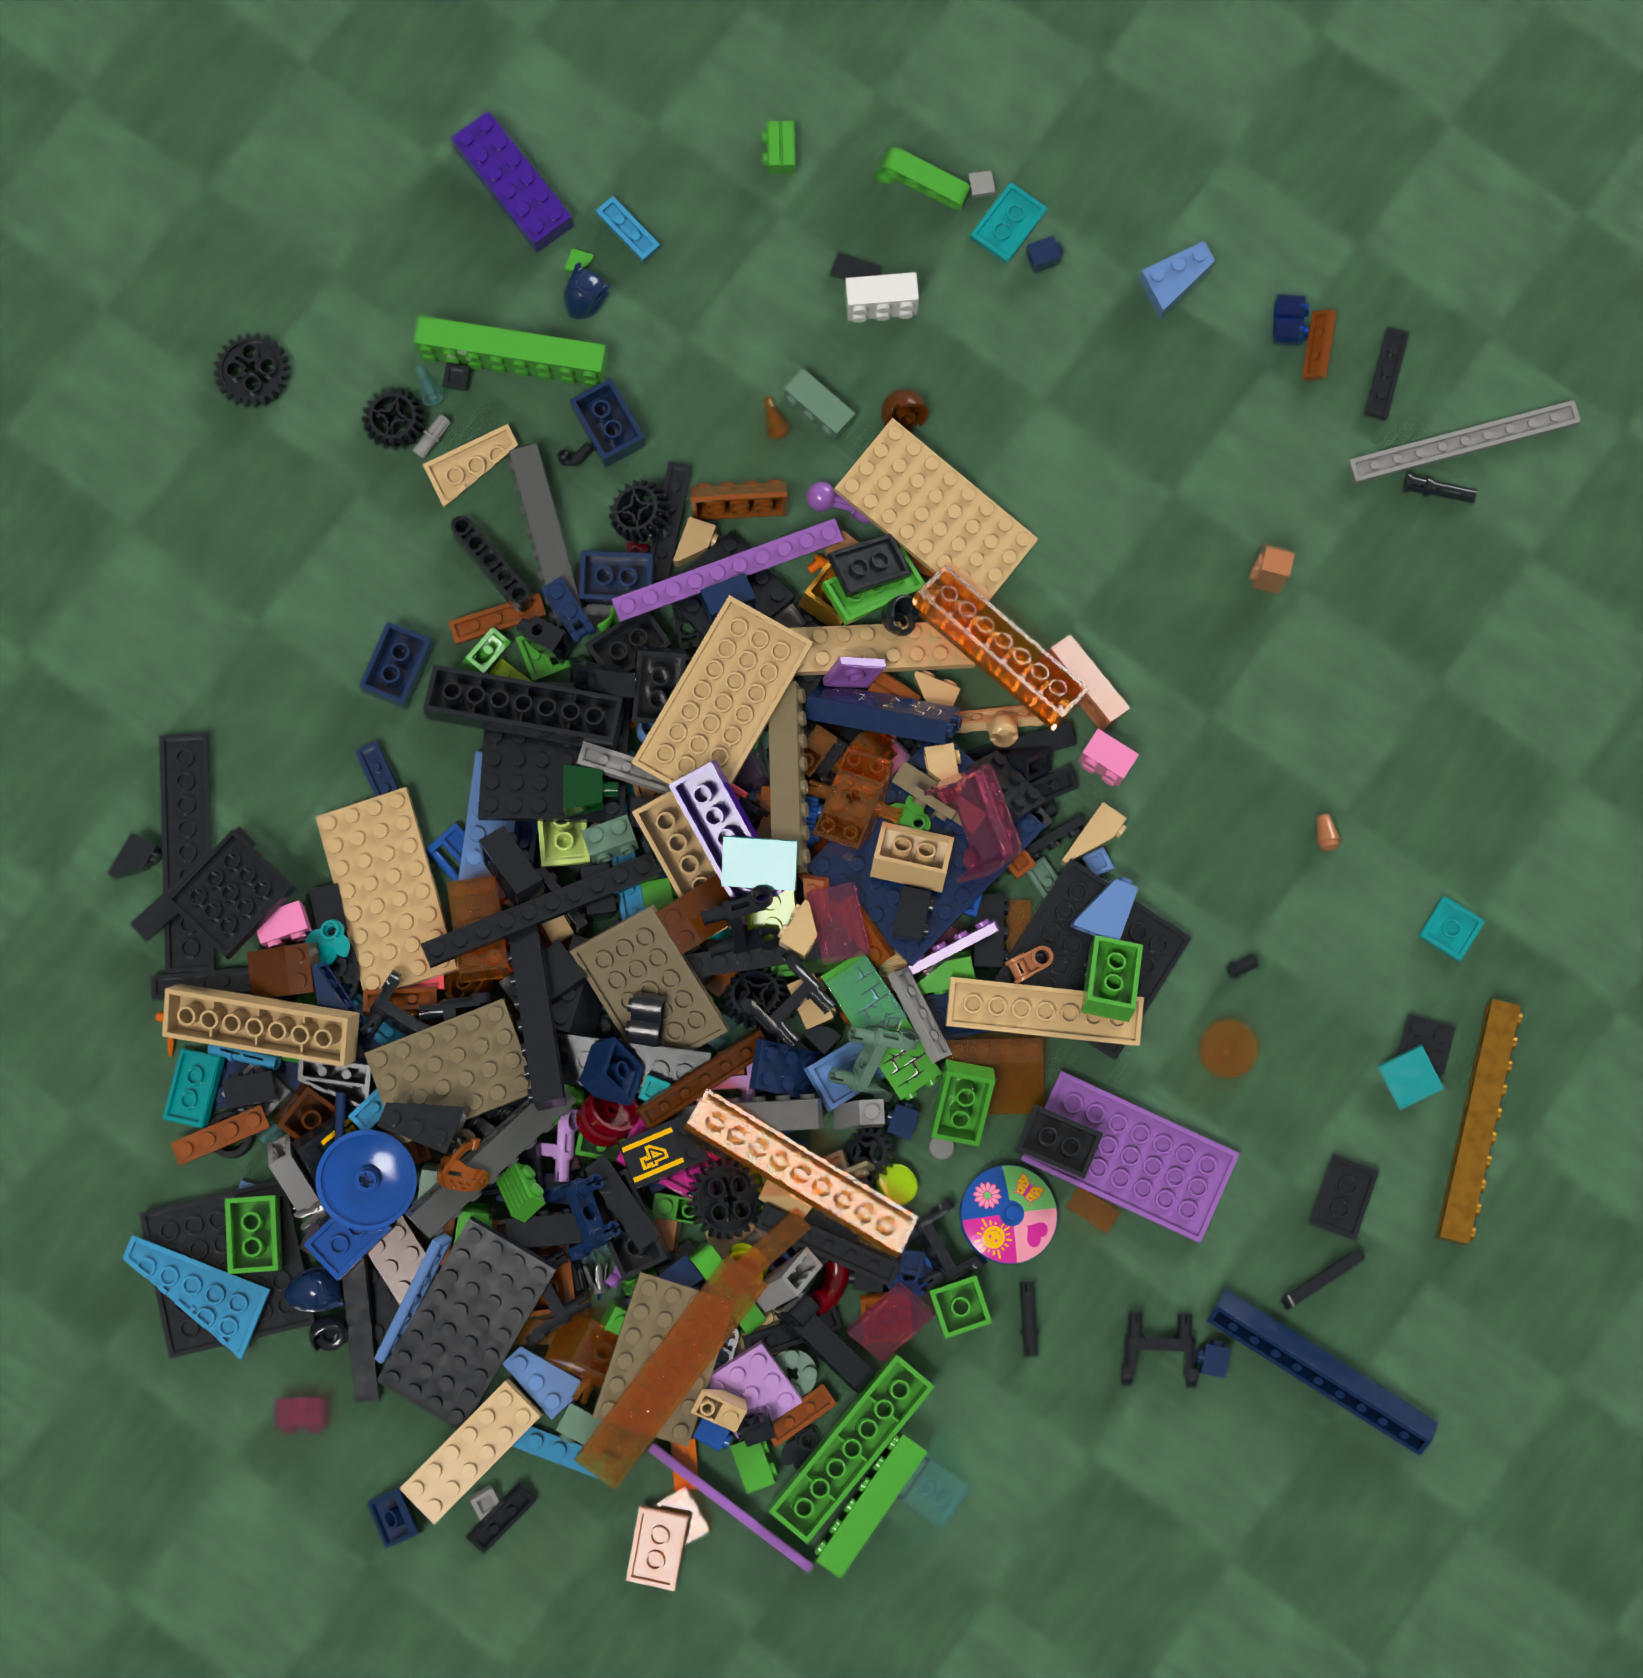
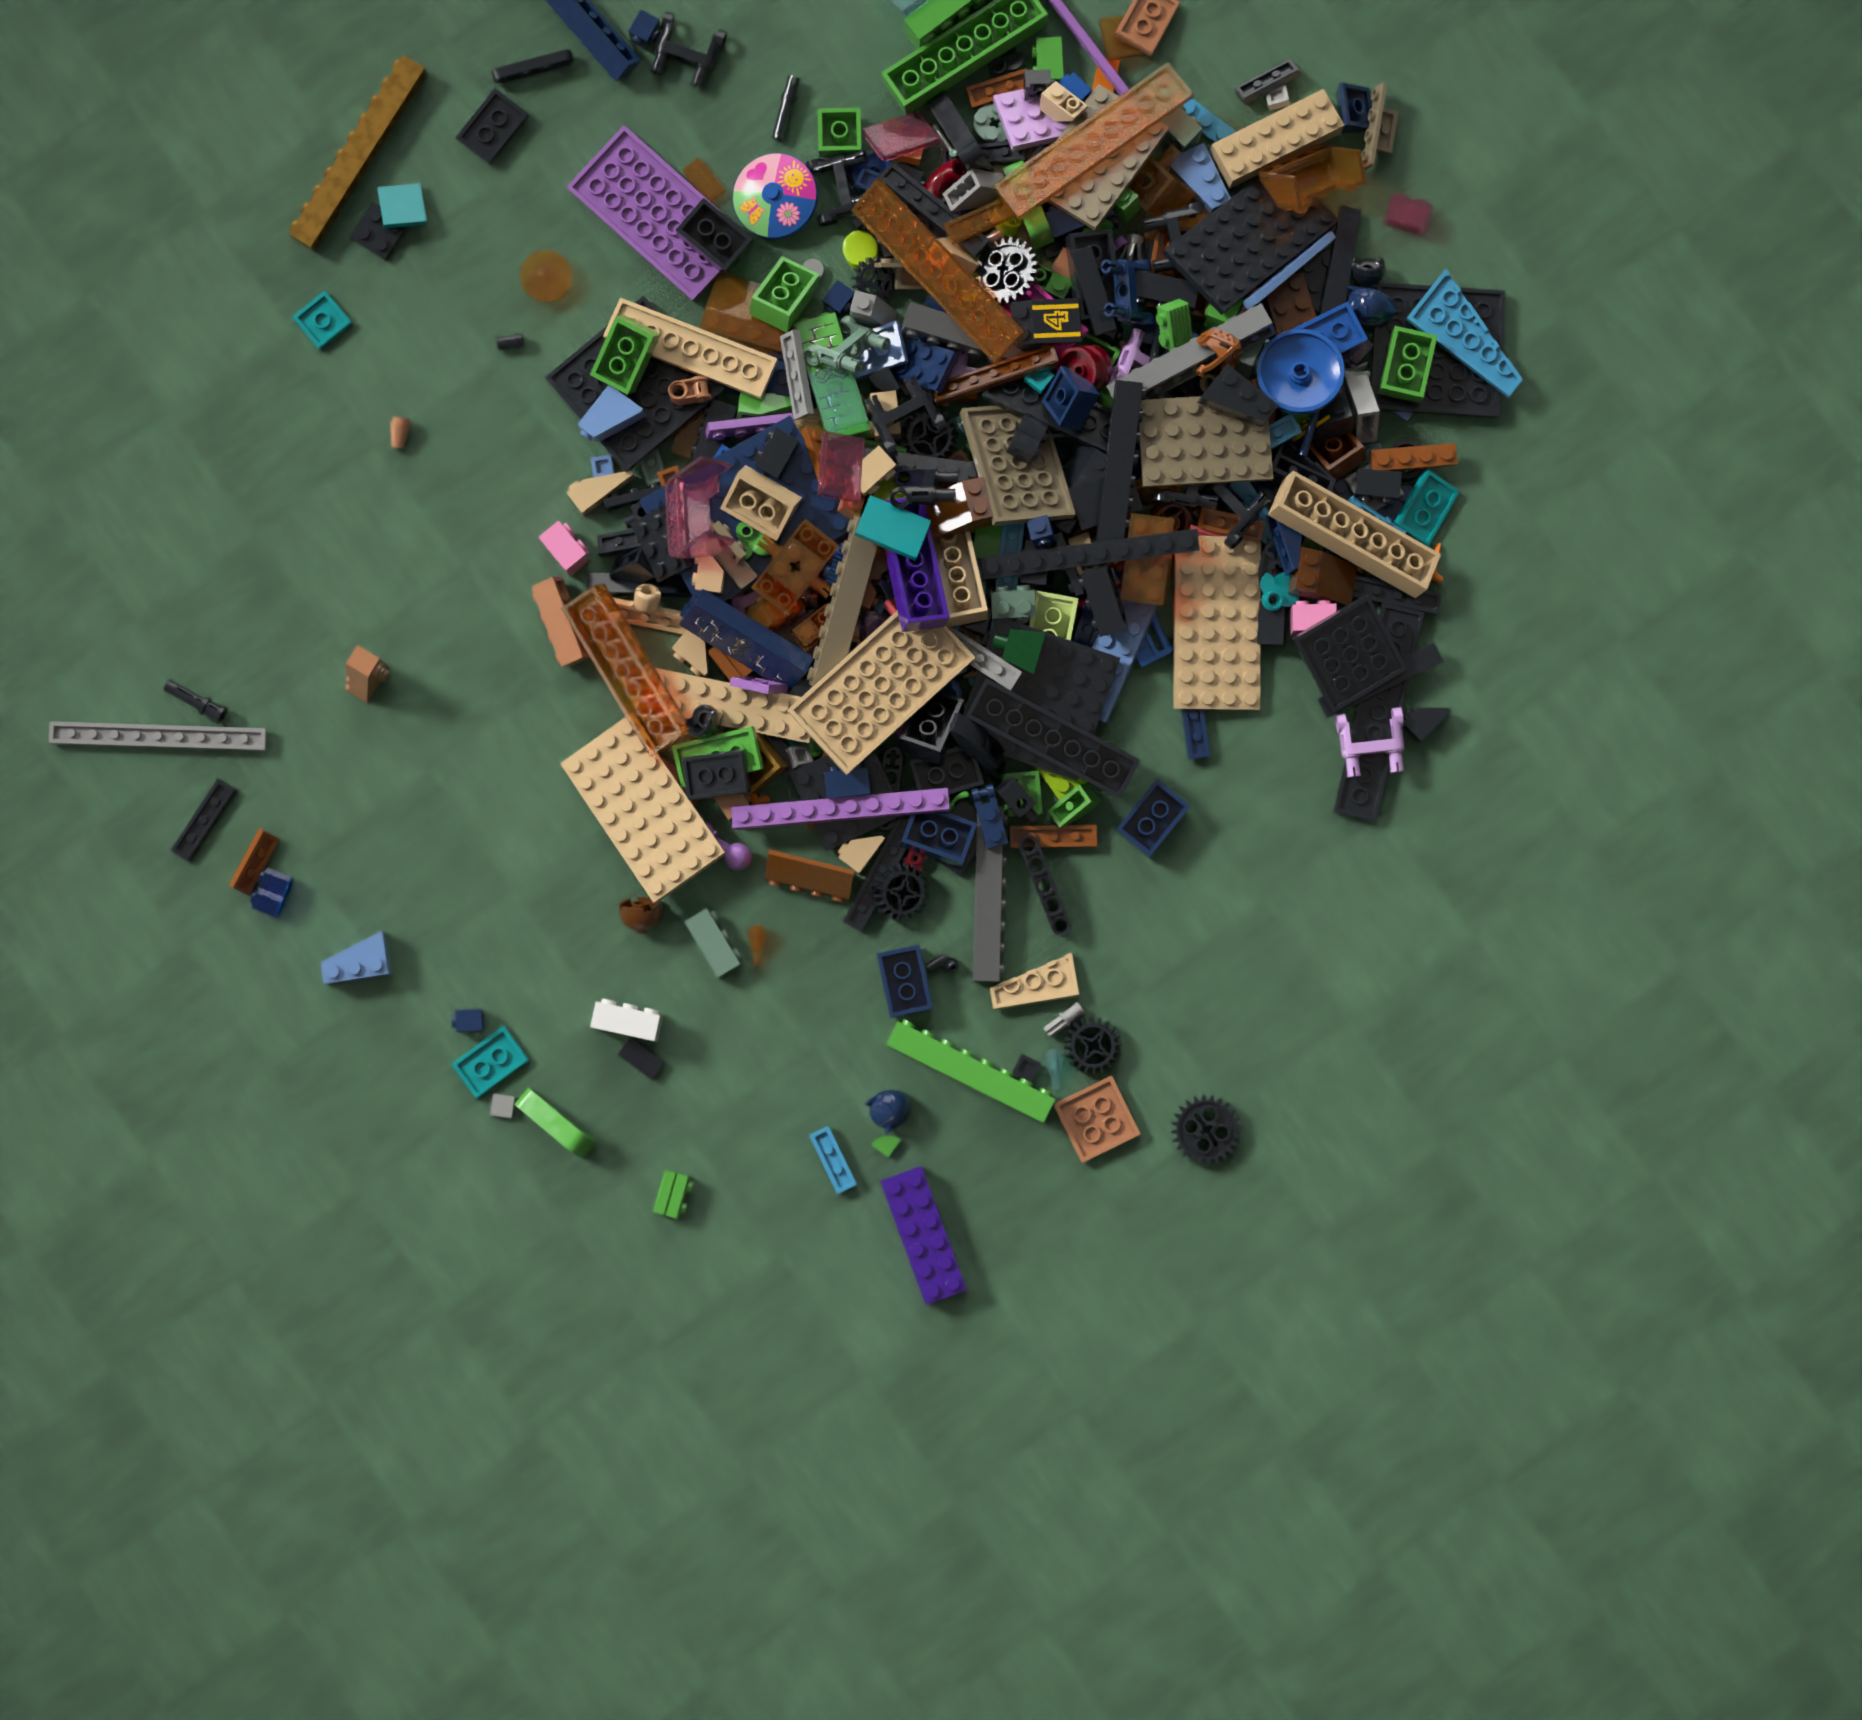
camera: 160 degrees left, 5 degrees up
none -> sand green hinge [932,124,958,159]
none -> dark blue brick [1026,515,1057,549]
none -> nougat plate [1053,1075,1140,1163]
none -> clear orange windscreen [1258,145,1366,213]
none -> lavender connector [1335,707,1404,778]
none -> dark tan bracket [1361,82,1398,170]

